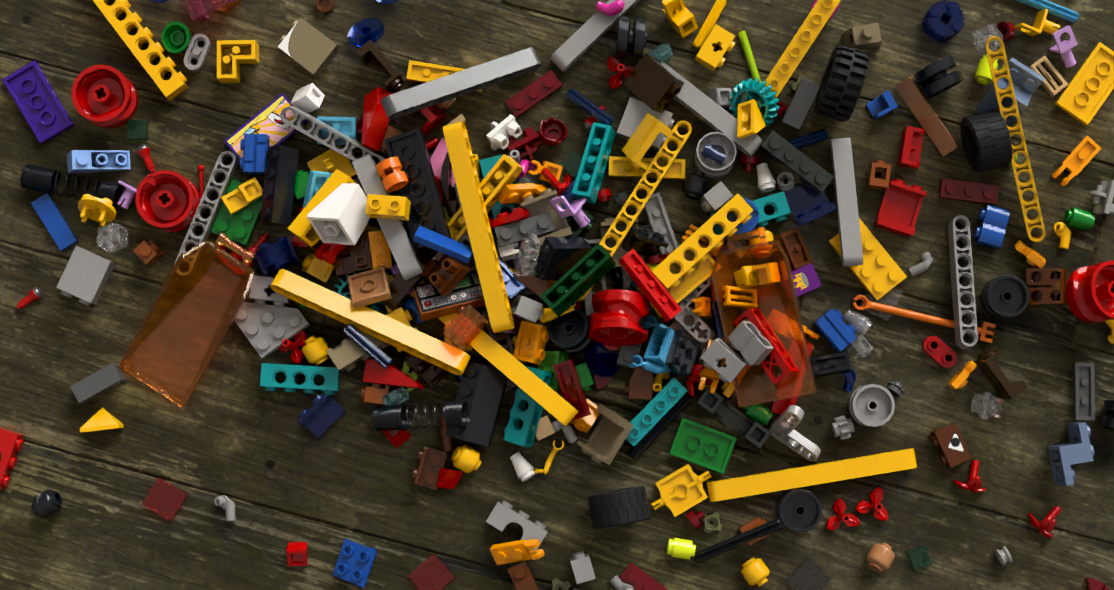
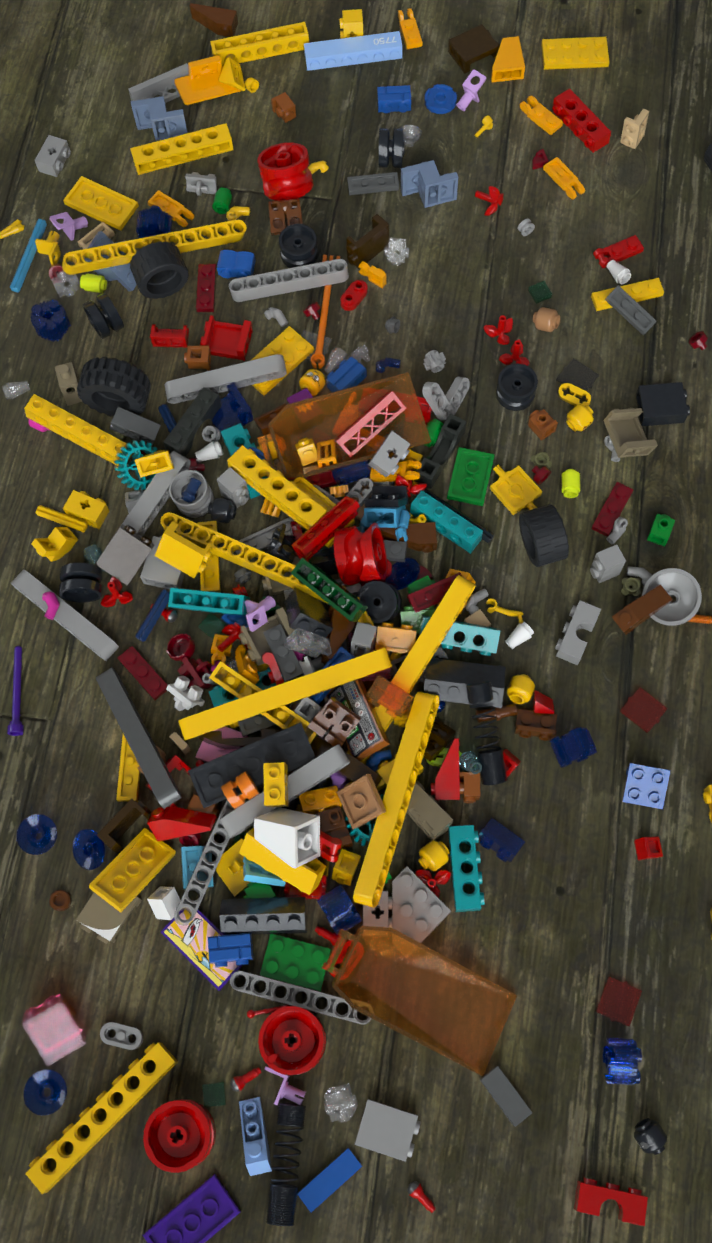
camera: 90 degrees left, 15 degrees down
yellow plate [78,194,116,227] -> none
yellow slope [80,407,124,433] -> none
dark orange brick [133,239,165,267] -> none
green hat [161,21,191,54] -> none
light grey arm [214,495,236,521] -> none
yellow brick [217,40,259,83] -> none
yellow slope [221,177,263,215] -> none
dark blue axle [343,324,392,368] -> none
blue tile [413,226,473,263] -> none
light orange hinge [490,539,545,565] -> none
dark tan panel [577,404,634,465] -> none
black axle [694,518,783,563] -> none
yellow beam [707,448,917,502] -> none
light grey brick [728,321,774,365] -> none
lime bar [738,31,761,83] -> none
light orange panel [751,262,781,285] -> none
black plate [811,351,852,378] -> none
light grey wheel [848,384,895,427] -> none
blue panel [866,90,898,121] -> none
medium nougat piece [895,76,959,157] -> none
reddish brown brick [930,423,972,468] -> none
red plant [953,460,986,493] -> none
light orange plate [1015,240,1046,268] -> none
none -> yellow plate [89,828,176,913]
none -> clear blue brick [136,205,172,239]
none -> yellow head [299,369,326,396]
none -> dark red tile [303,301,321,320]
none -> clear blue brick [550,727,597,768]
none -> yellow beam [558,383,591,406]
none -> clear blue brick [602,1038,642,1085]

